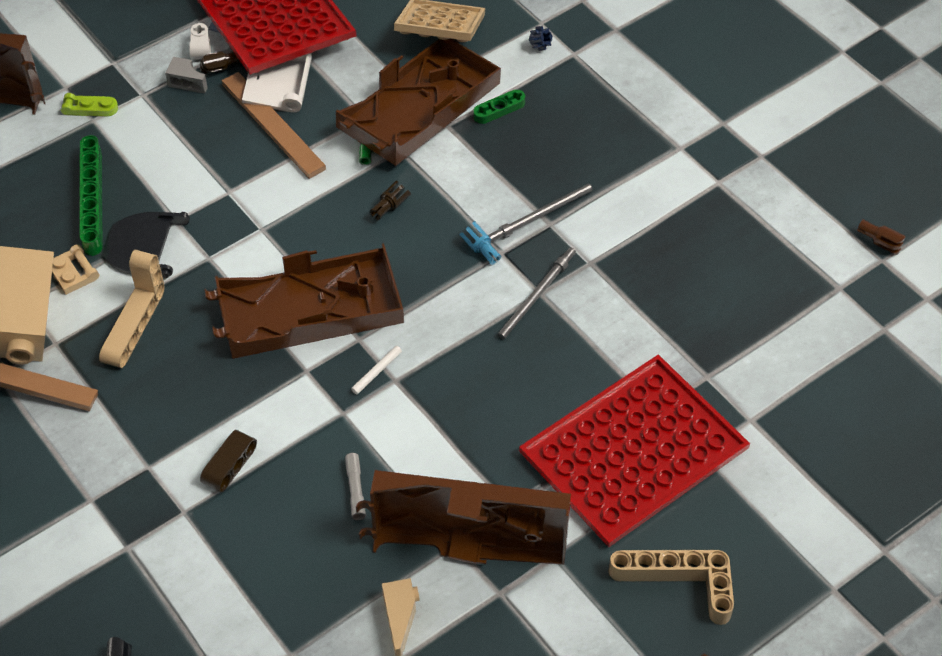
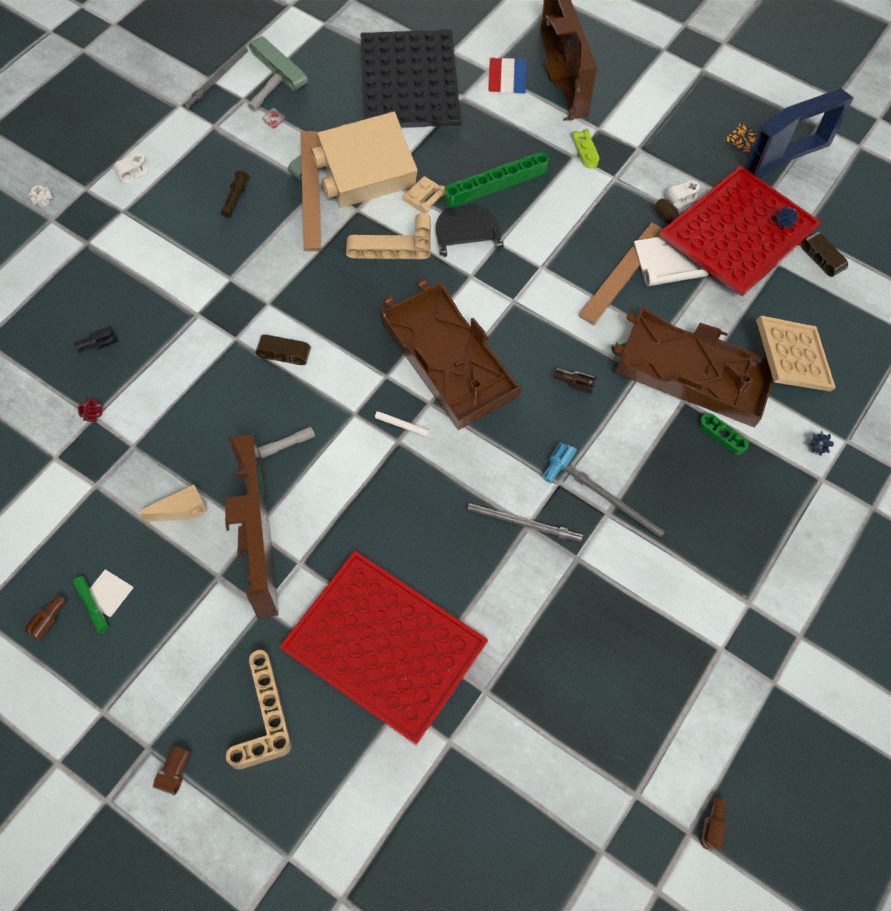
camera: 70 degrees right, 10 degrees up
light grey arch [165,57,207,94] -> none

